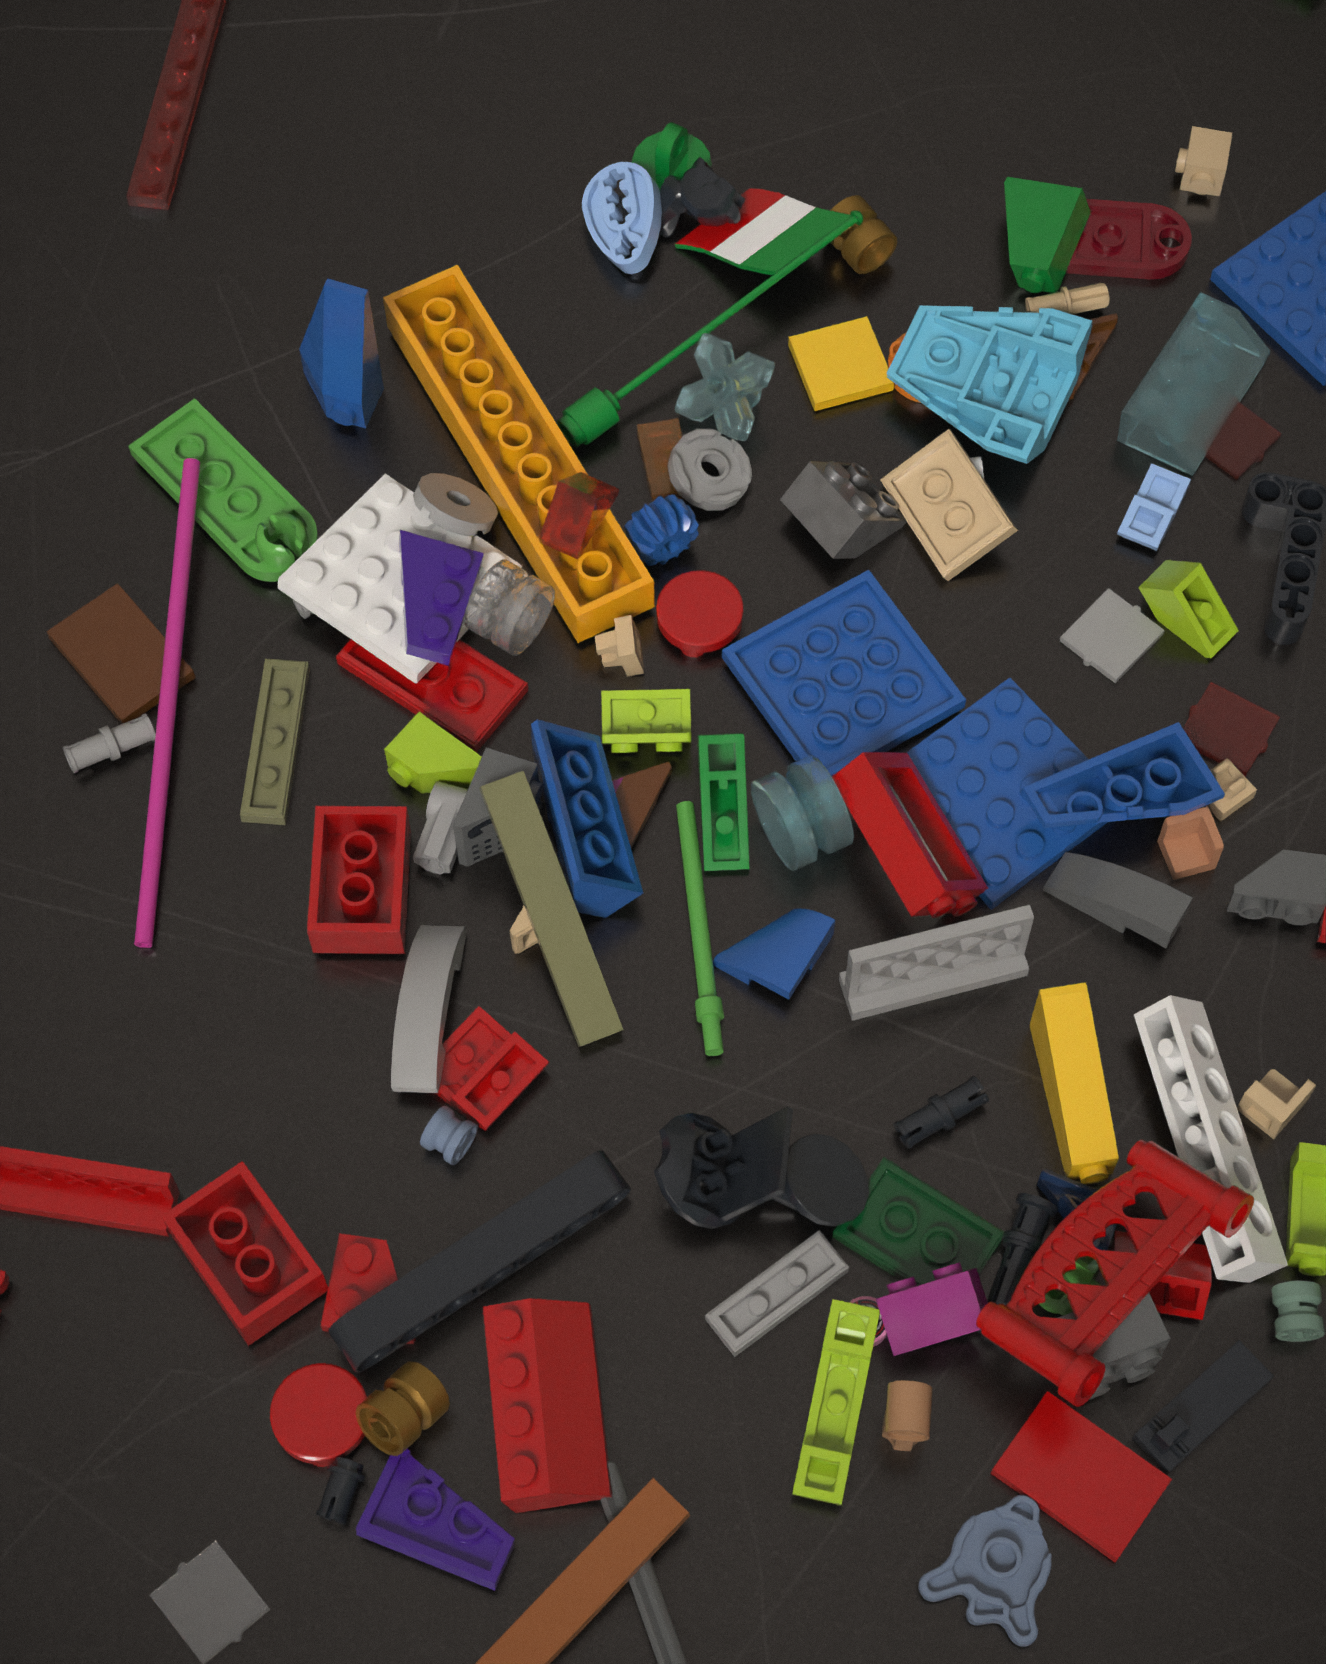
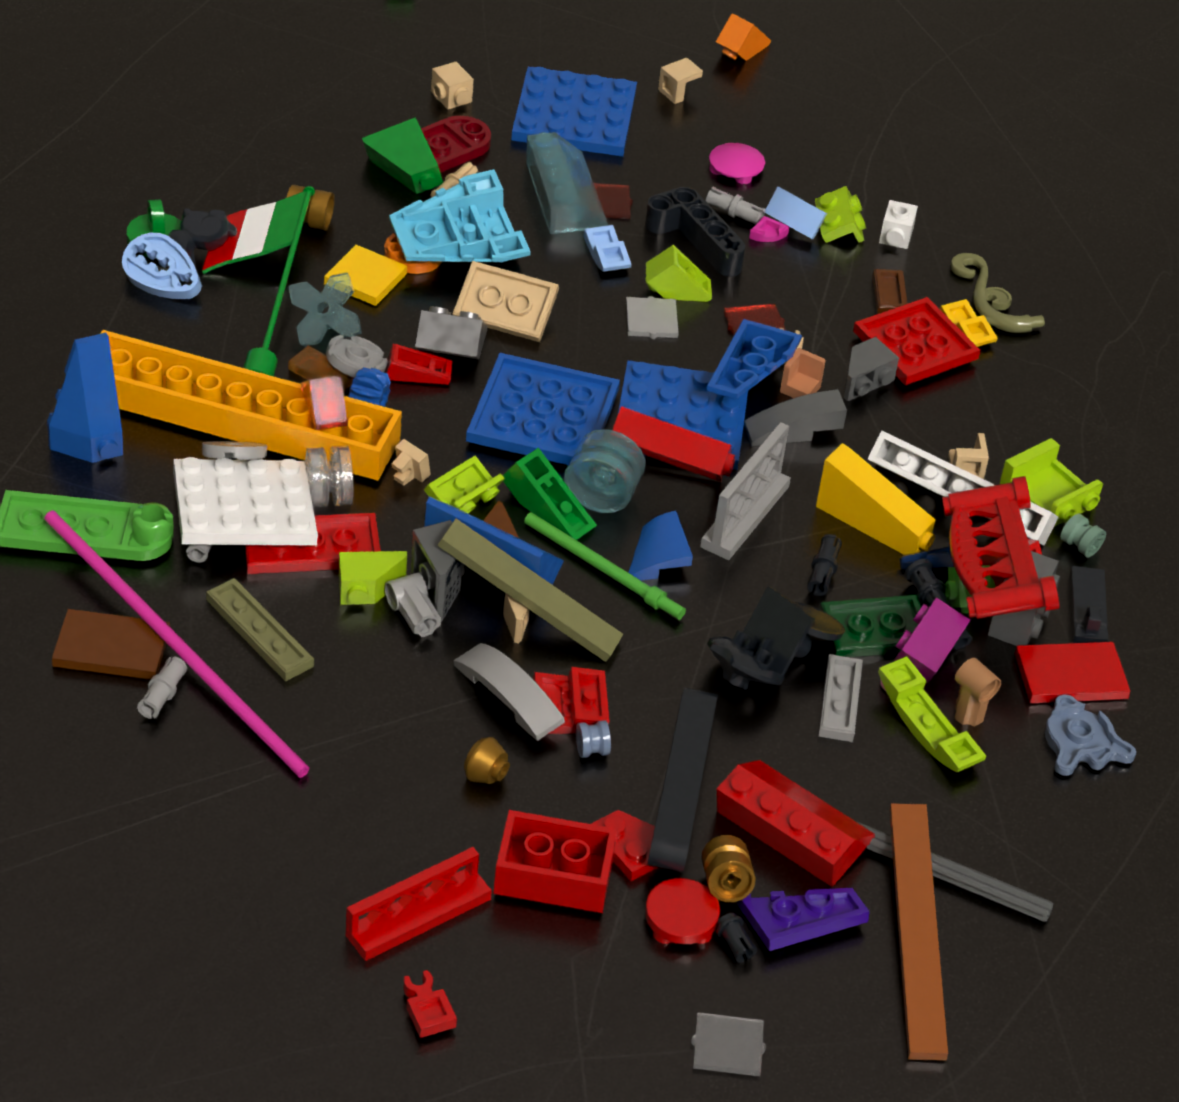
camera: 50 degrees left, 20 degrees down
red brick [307,806,411,954] -> none
dark purple wing [399,530,484,666] -> none
red tile [656,570,743,657] -> none
none -> red slope [385,343,452,385]
none -> pearl gold cone [464,737,510,784]

